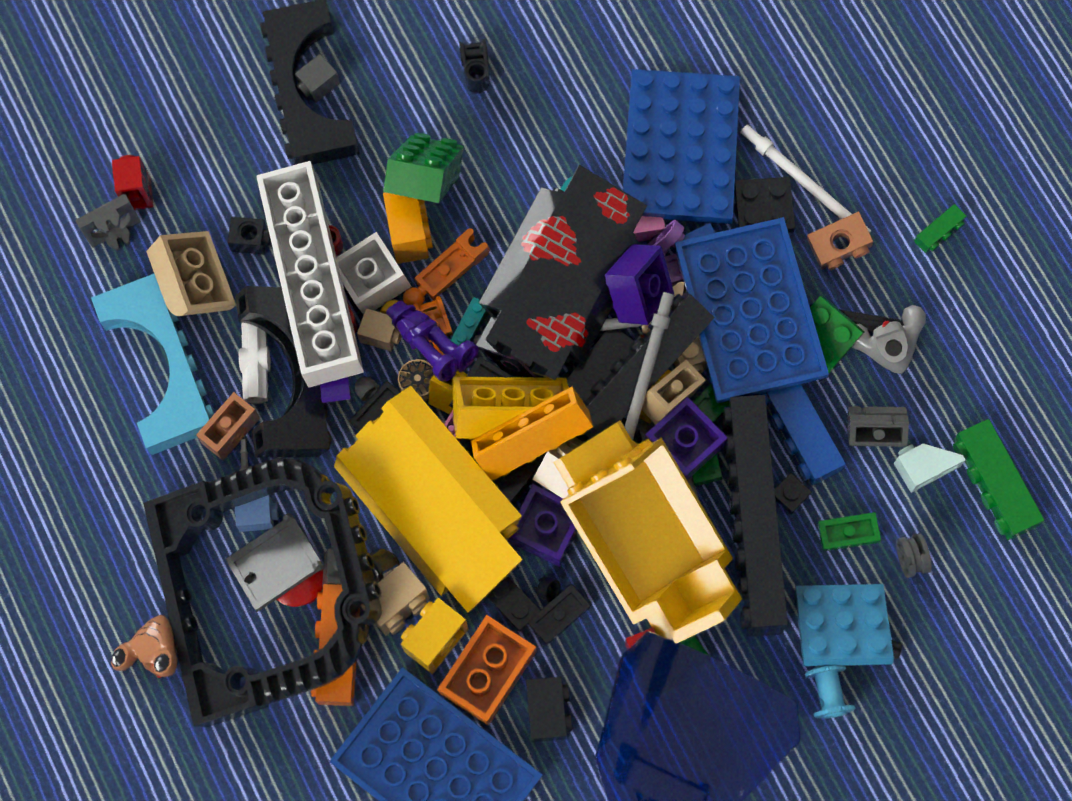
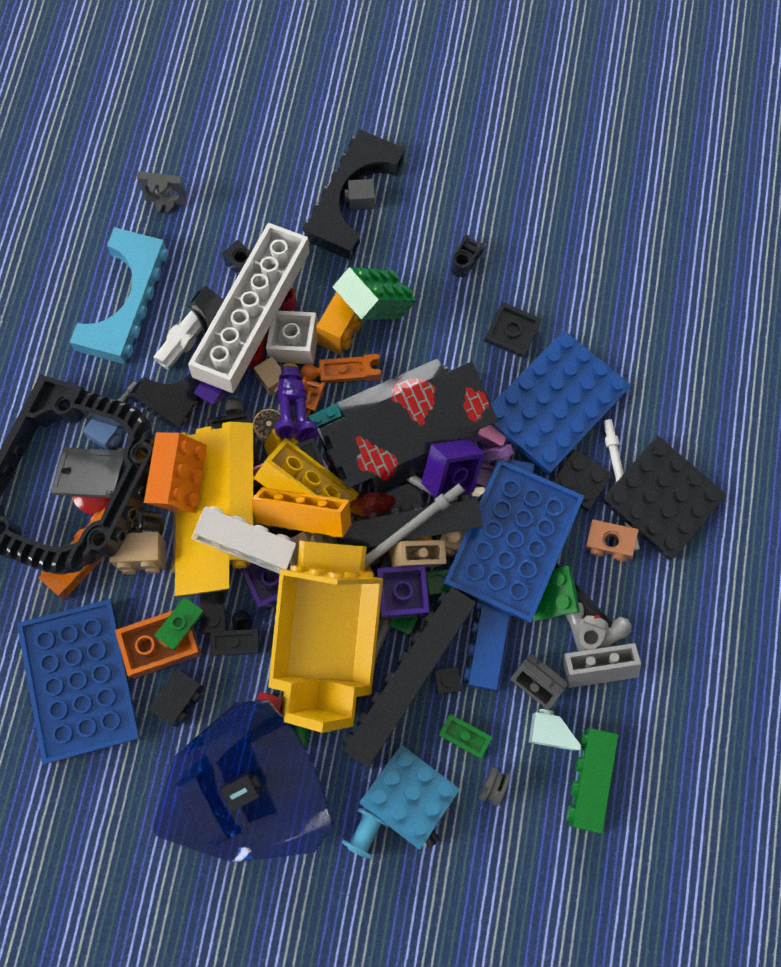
camera: 30 degrees right, 0 degrees up
red brick [112,155,154,210] -> none
tan brick [146,231,236,316] -> none
nougat brick [196,392,260,460] -> none
yellow brick [401,598,469,674] -> none
green piece [914,204,966,254] -> none
none -> orange brick [144,432,207,513]
none -> green plate [154,597,204,651]
none -> white brick [191,506,296,574]
none -> black brick [221,769,263,811]
none -> clear red plate [350,492,396,517]
none -> black plate [484,302,542,359]
none -> light grey brick [563,643,641,688]
none -> black plate [601,435,726,561]

